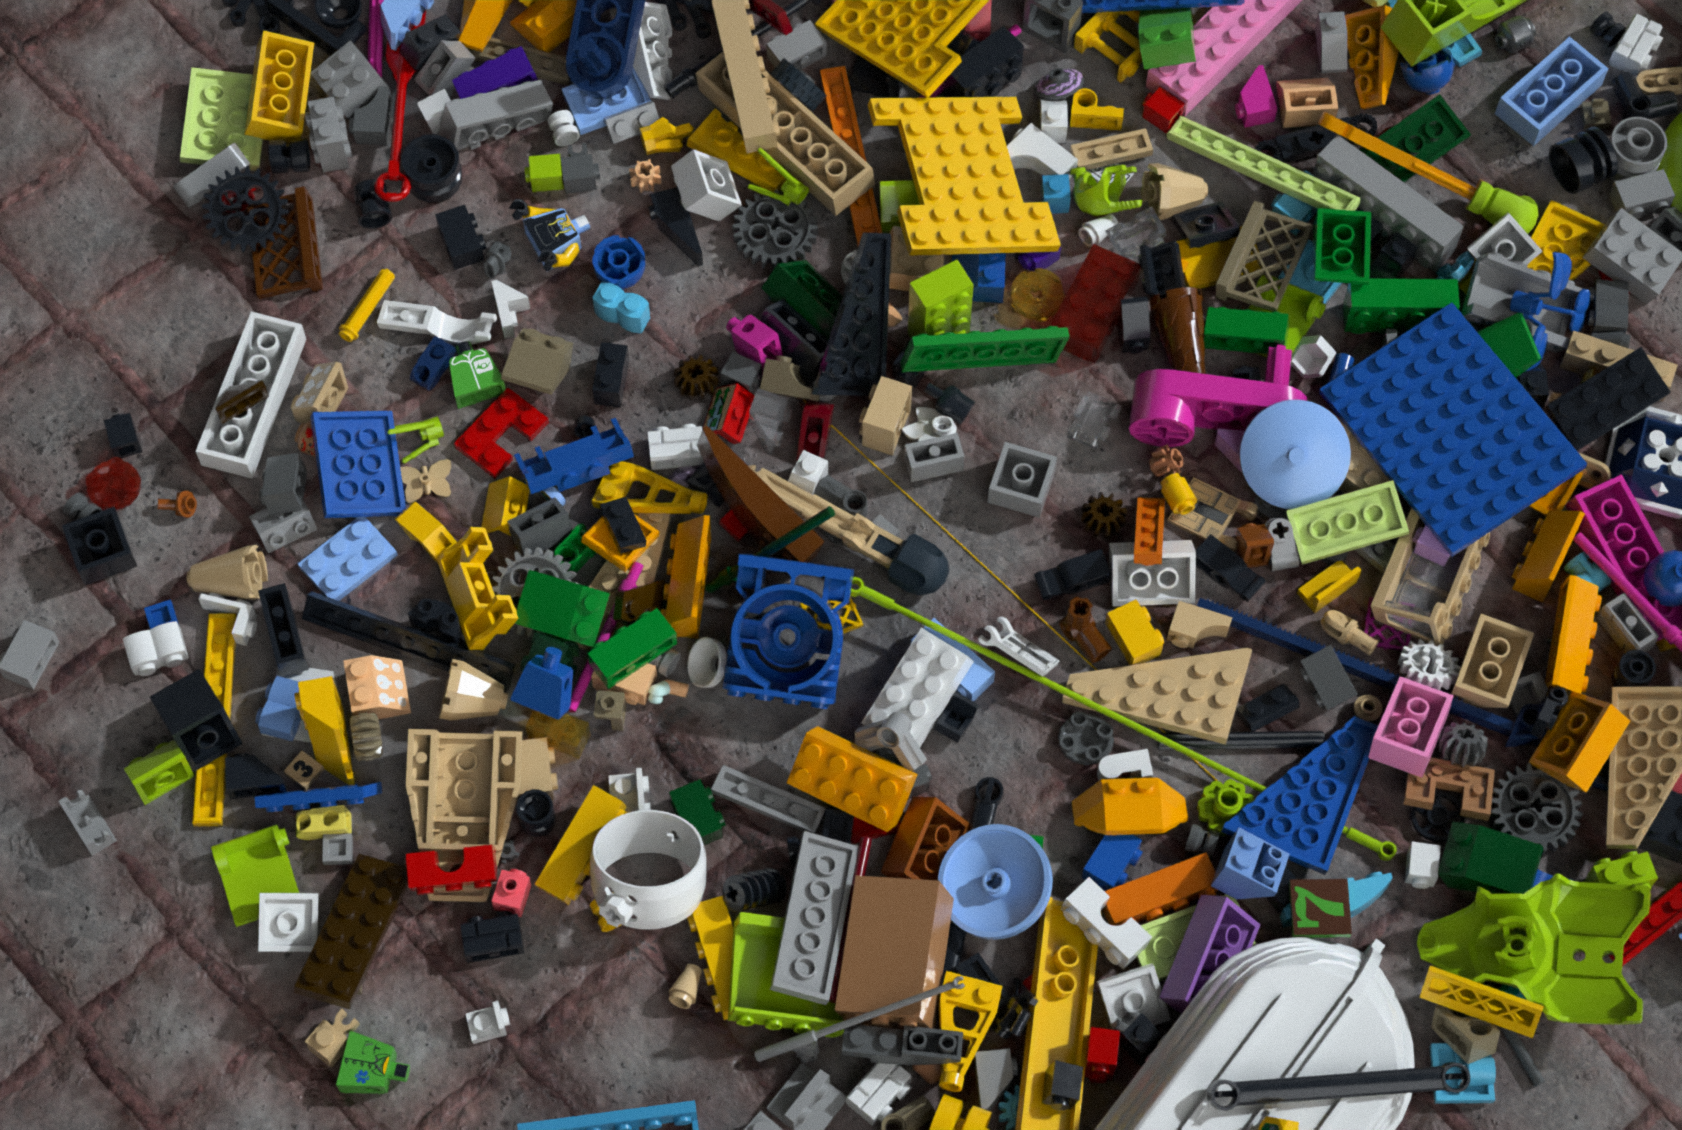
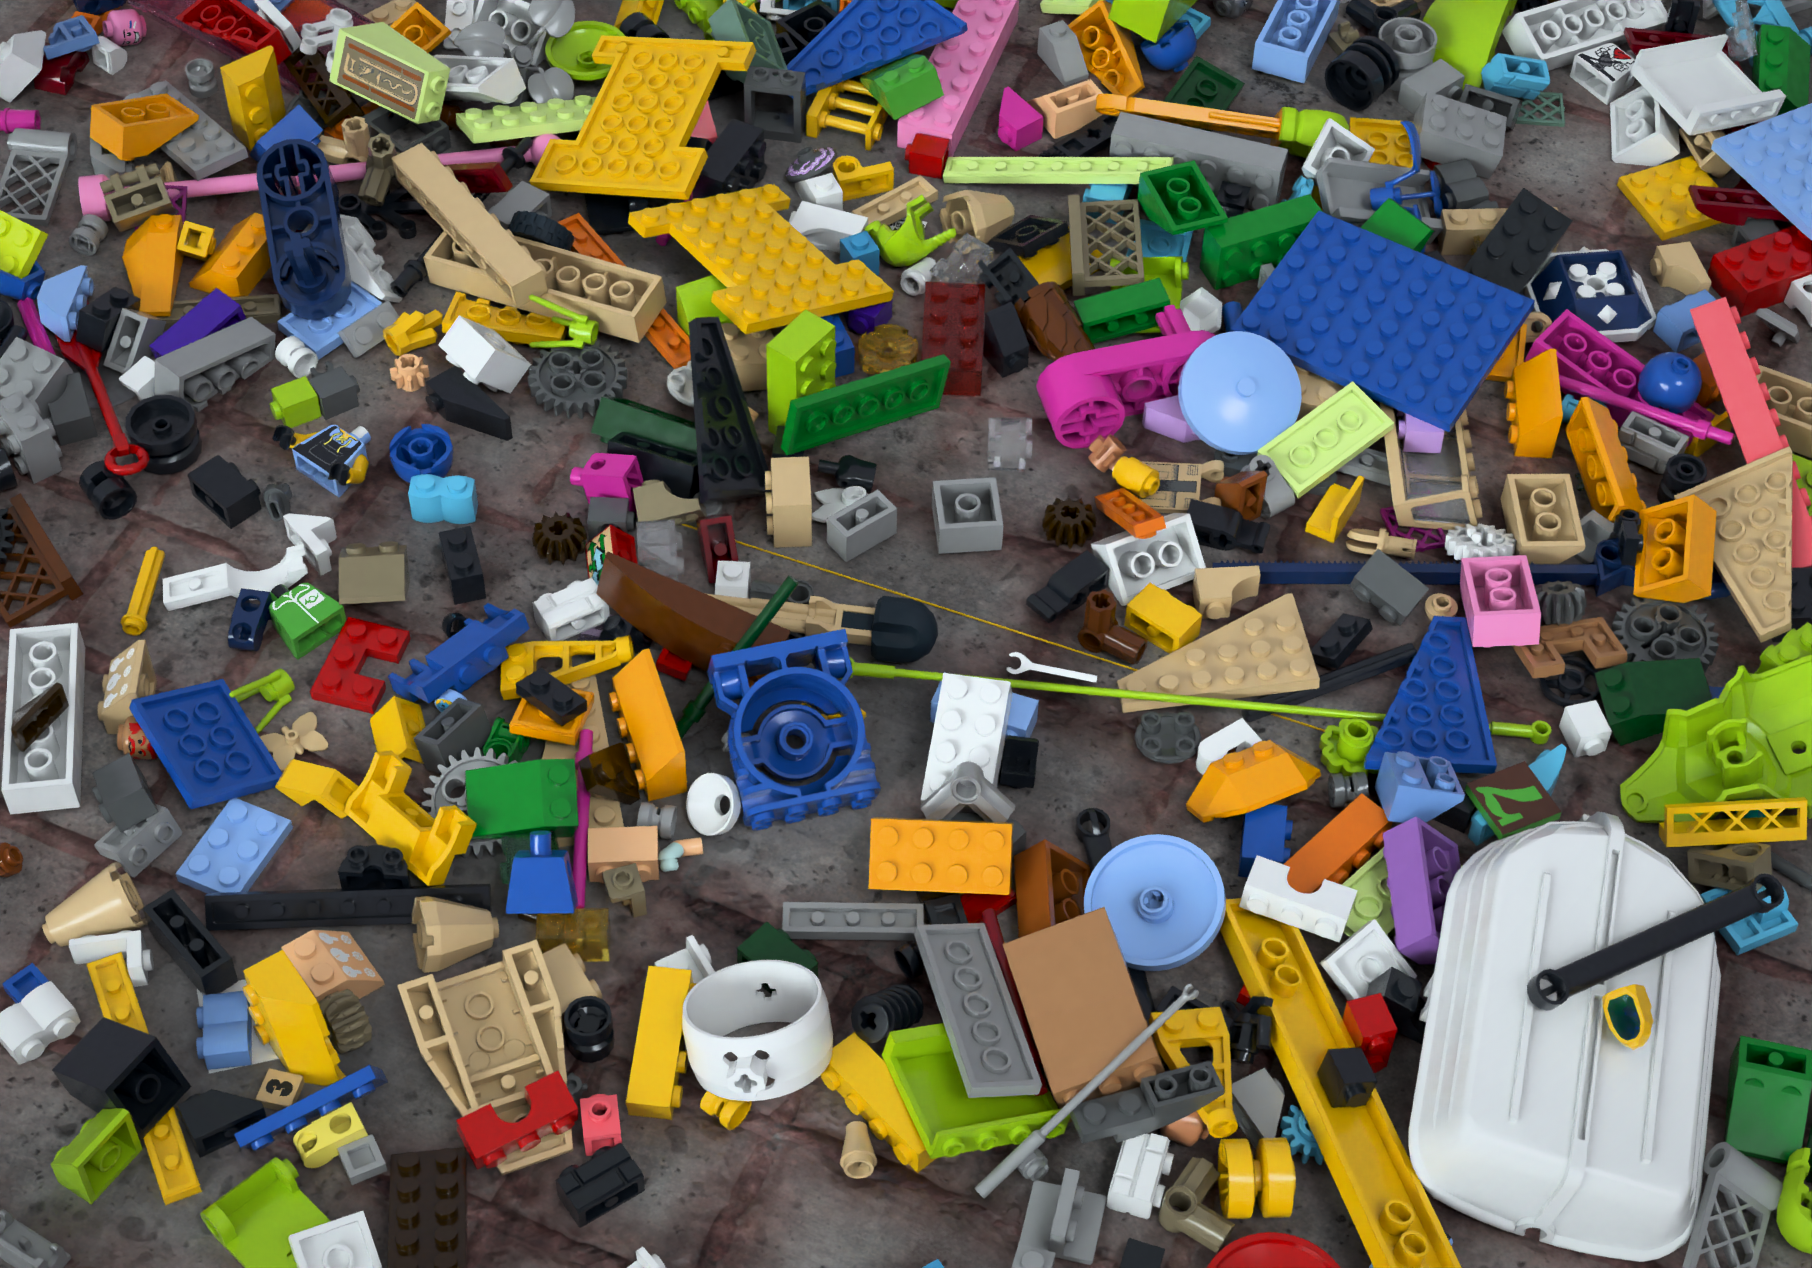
camera: 25 degrees left, 15 degrees down
green brick [588,608,677,689] -> none

